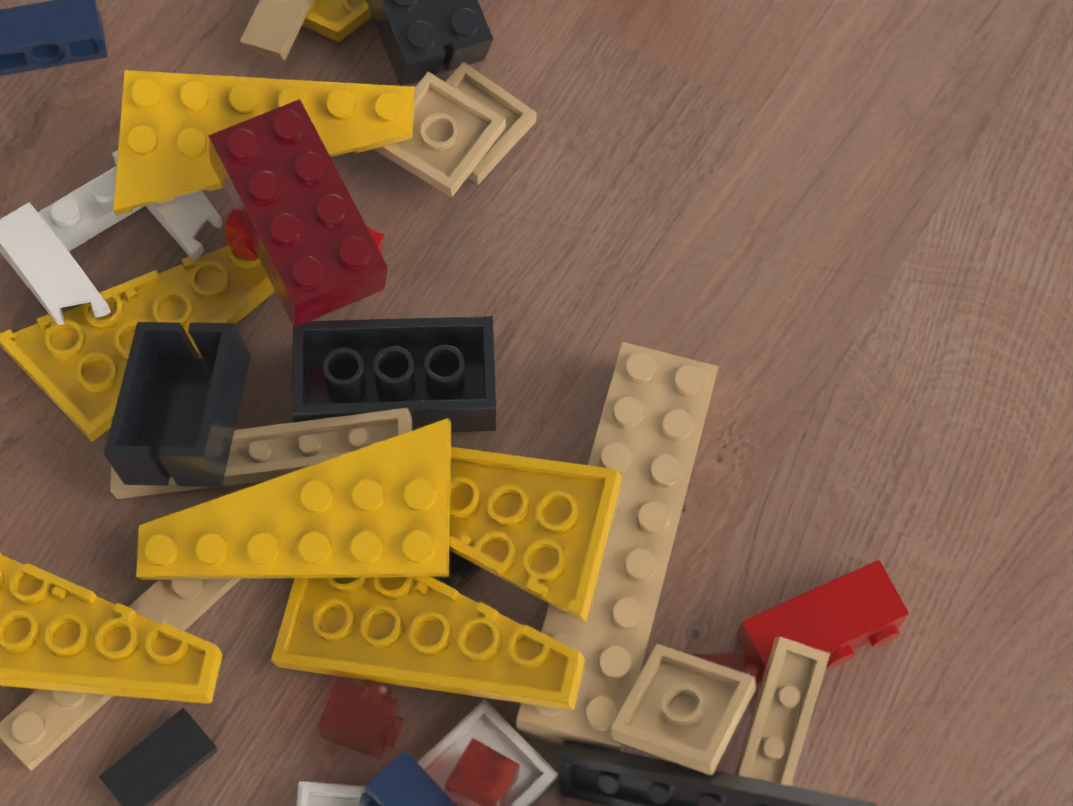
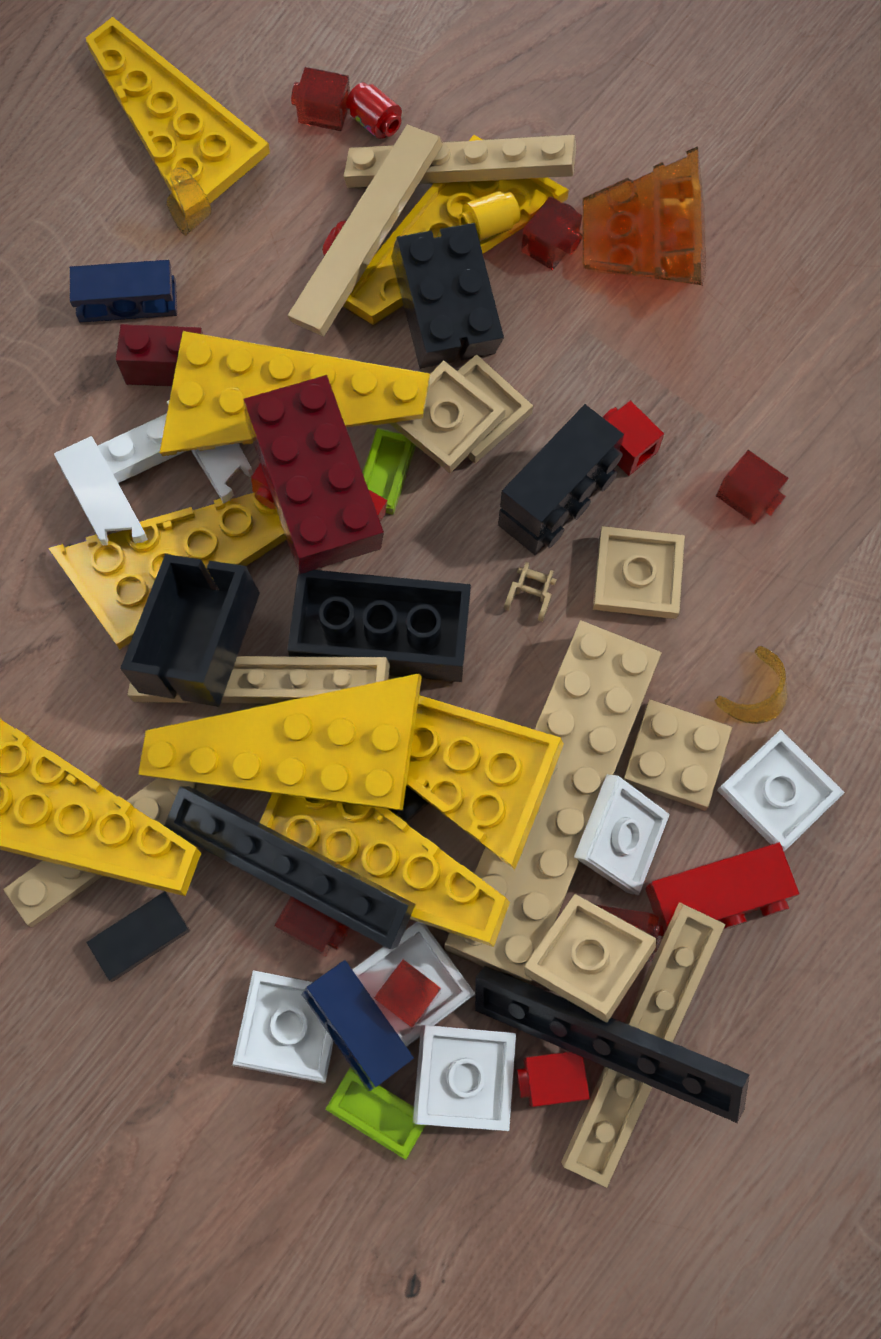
camera: 10 degrees right, 5 degrees up
none -> dark red brick [116,324,203,386]
none -> black plate [164,786,416,949]
none -> lime tile [363,428,416,515]
none -> black piece [498,404,624,555]
none -> tan piece [504,562,557,622]
none -> white plate [574,774,669,895]
none -> tan plate [593,526,685,619]
none -> red brick [603,400,664,476]
none -> tan plate [623,699,732,811]
none -> clear yellow helmet [715,646,788,724]
none -> clear red brick [716,450,789,525]
none -> white plate [717,729,845,851]

